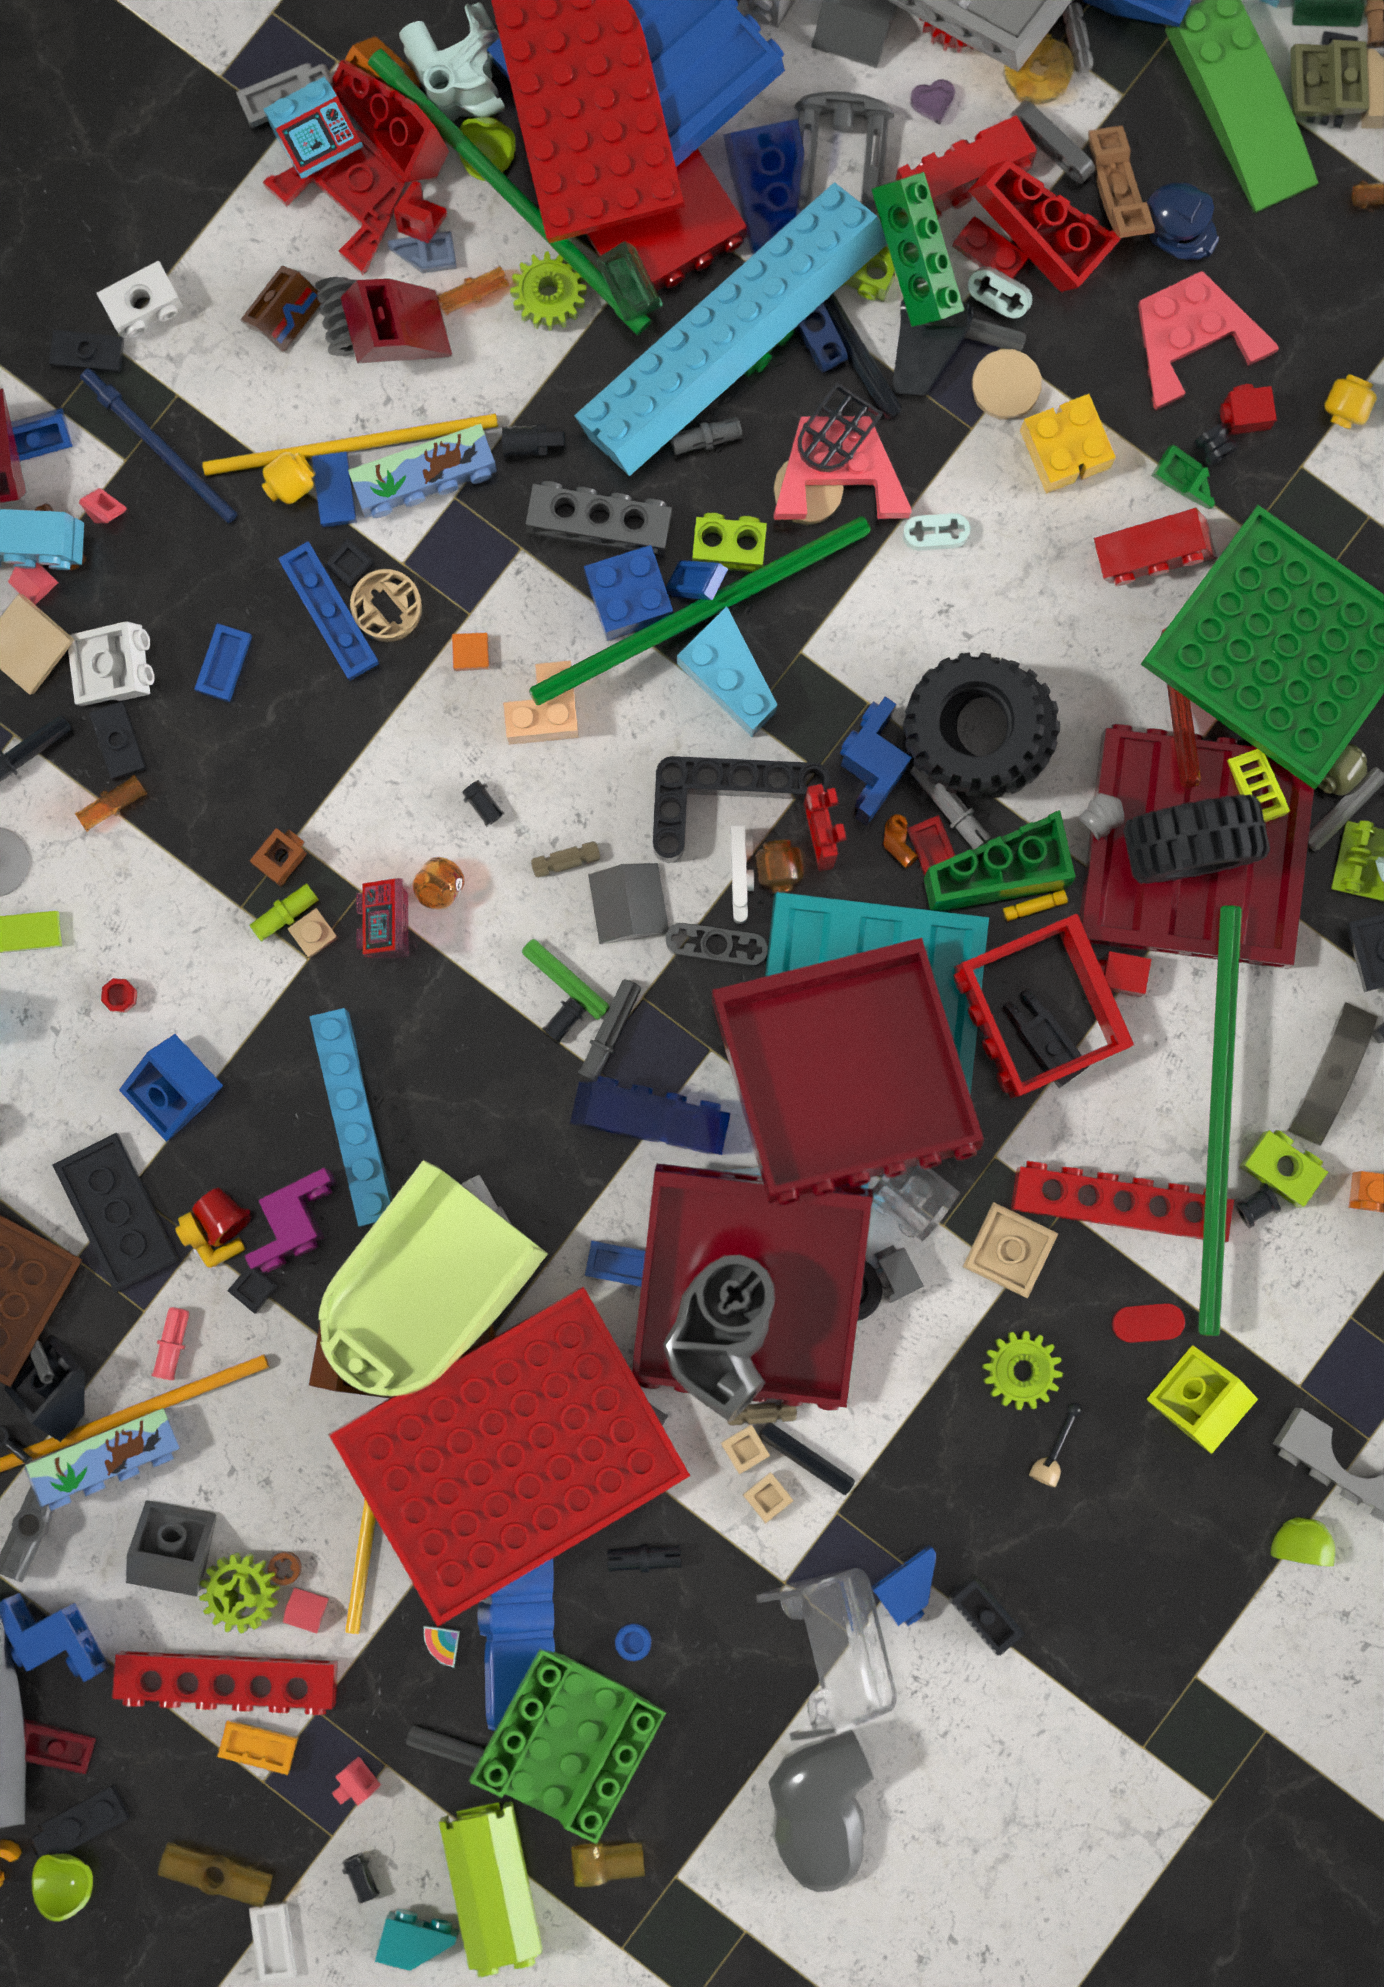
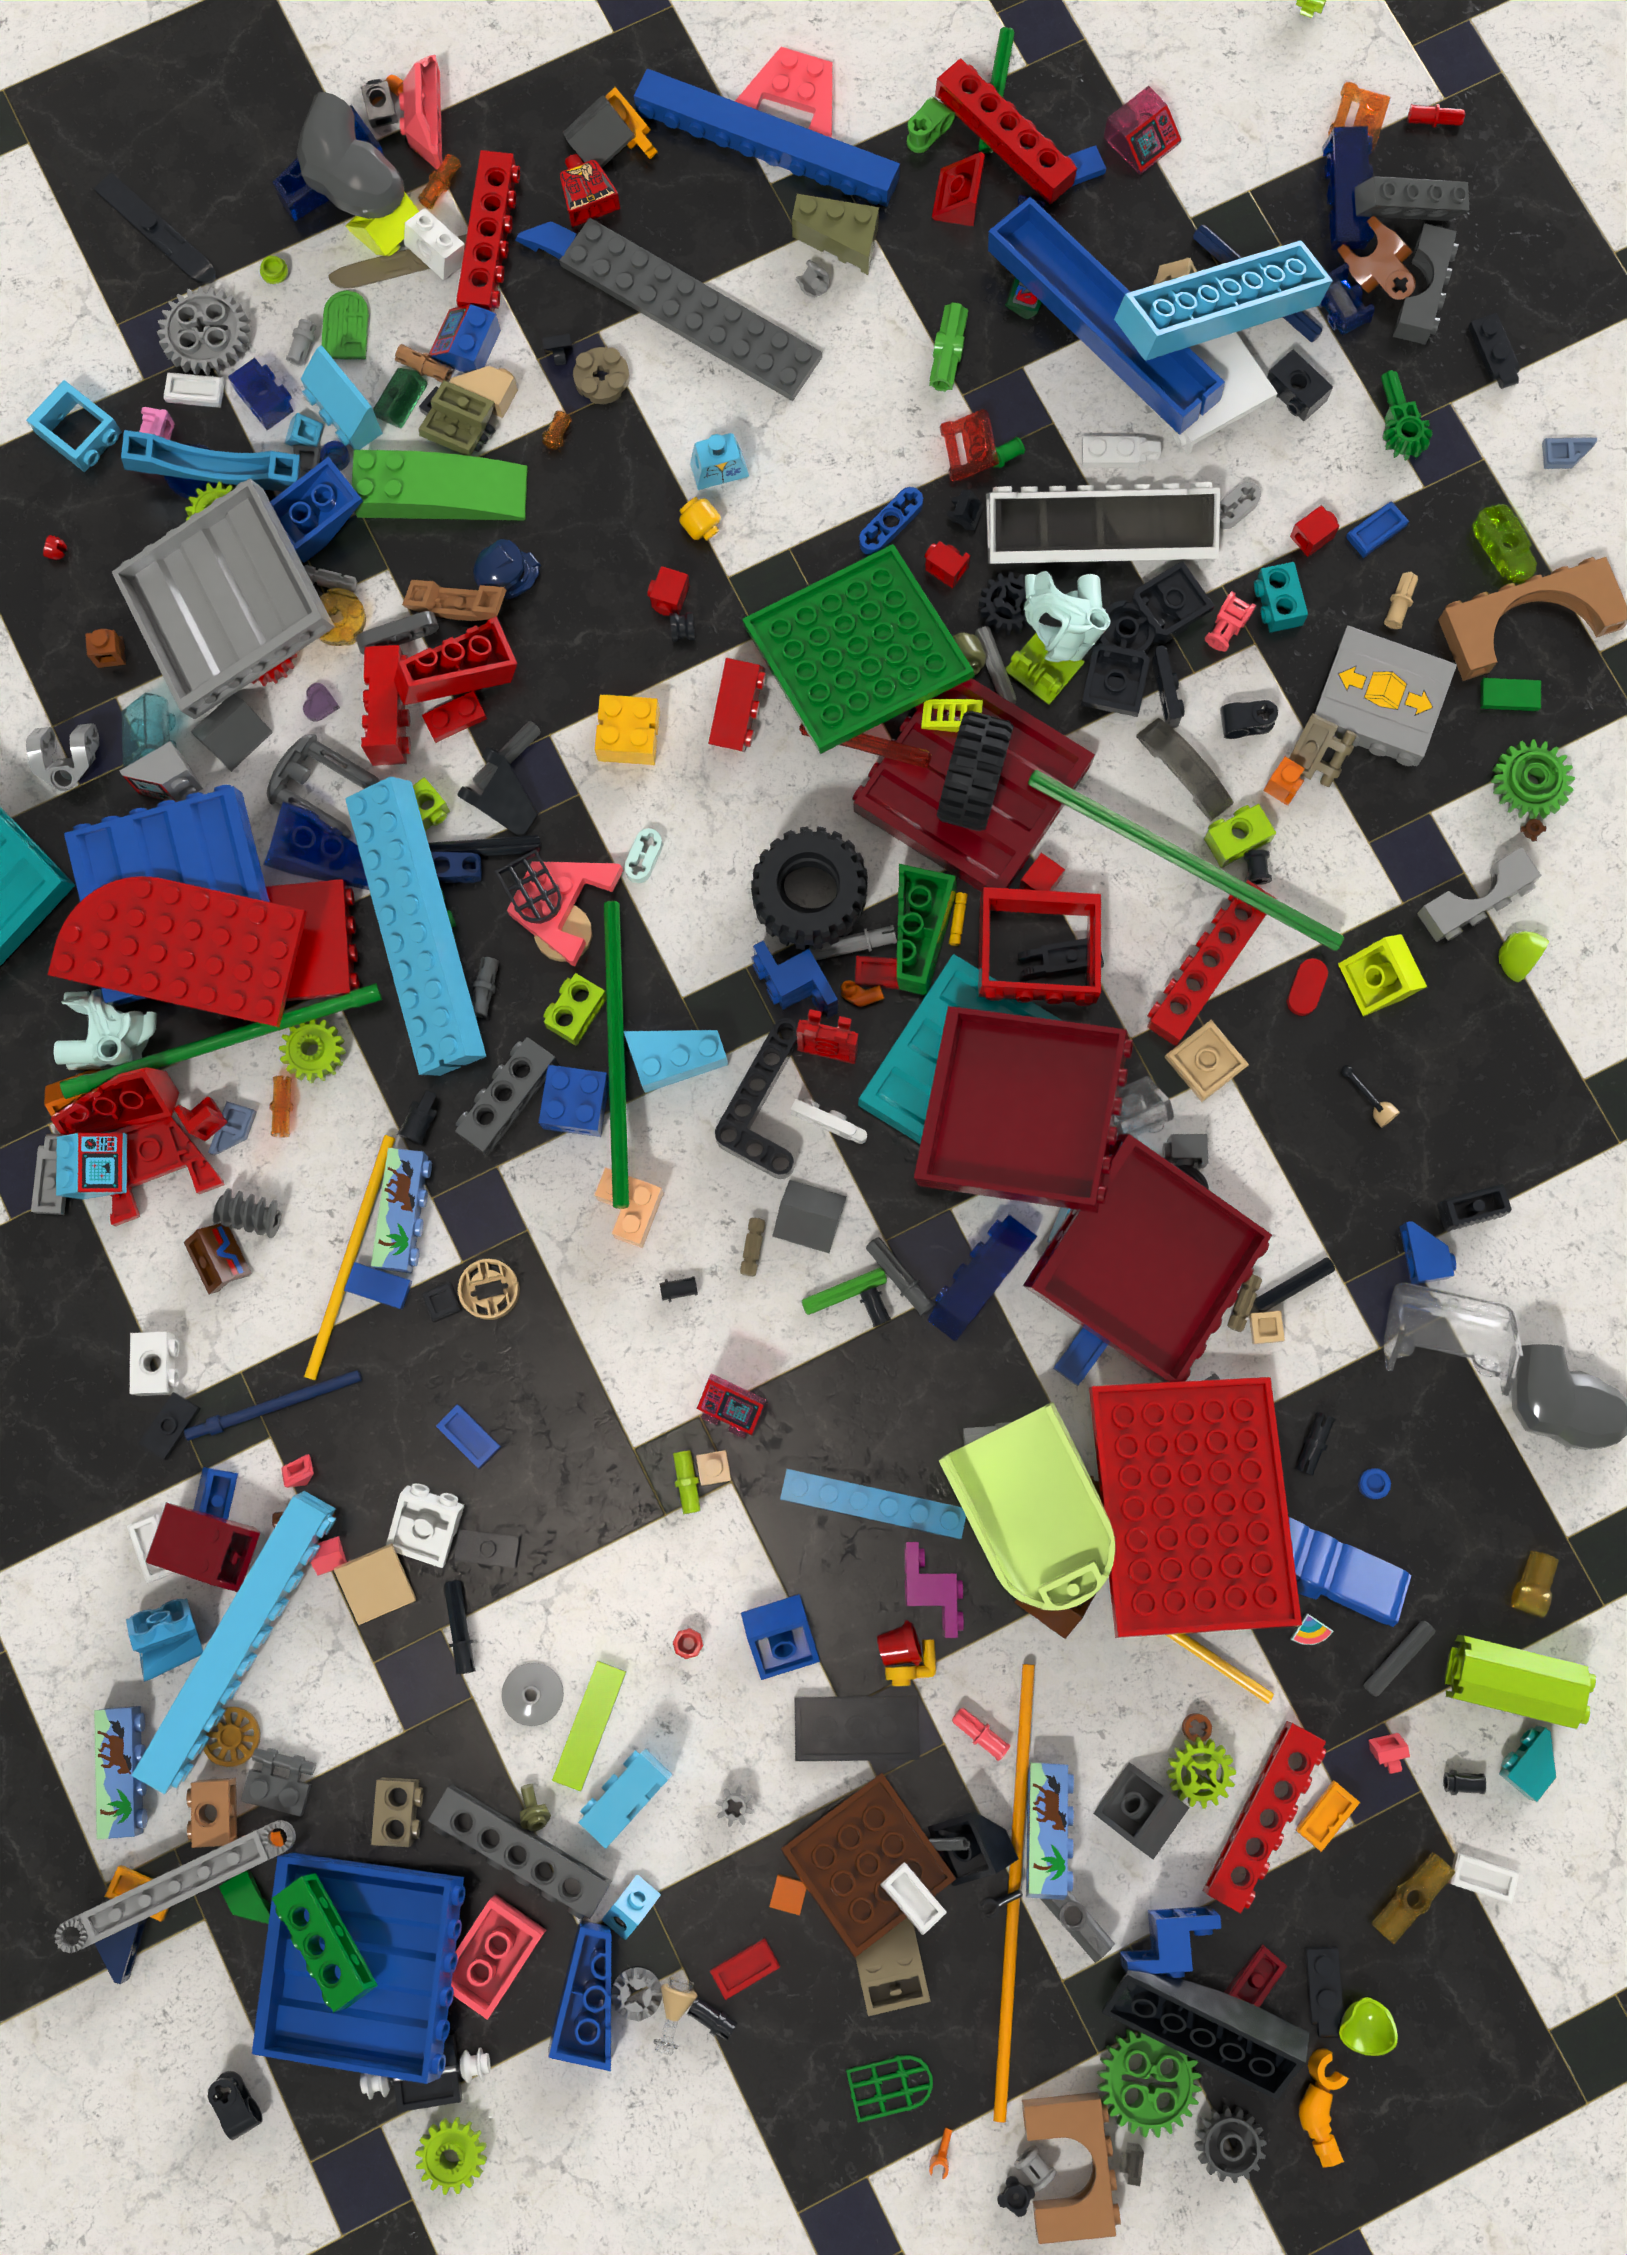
camera: 60 degrees left, 5 degrees down
clear orange pin [74,775,147,832] -> none
black tile [227,1265,279,1314] -> none
dark orange brick [250,828,307,887] -> none
yellow head [262,452,316,504] -> none
blue plate [278,541,379,681] -> none
coral slope [283,1587,329,1634] -> none
dark red slope [340,278,452,364] -> none
clear orange head [412,857,465,910] -> none
orange tile [452,632,489,671] -> none
lime helmet [459,117,515,181] -> none
bright green slope [469,1648,666,1844] -> none
clear green slope [596,241,663,321] -> none
dark grey piece [663,1255,775,1422] -> none
blue tile [665,560,728,600] -> none
dark grey beam [666,923,768,967] -> none
tan plate [743,1472,794,1524] -> none
clear orange head [755,839,804,893] -> none
green brick [871,172,964,327] -> none
light aqua beam [968,266,1032,318] -> none
tan tile [972,349,1042,420] -> none
lime gear [982,1331,1063,1410] -> none
light grey arm [1078,793,1124,841] -> none
coral wing [1138,271,1279,410] -> none
green slope [1151,445,1215,509] -> none

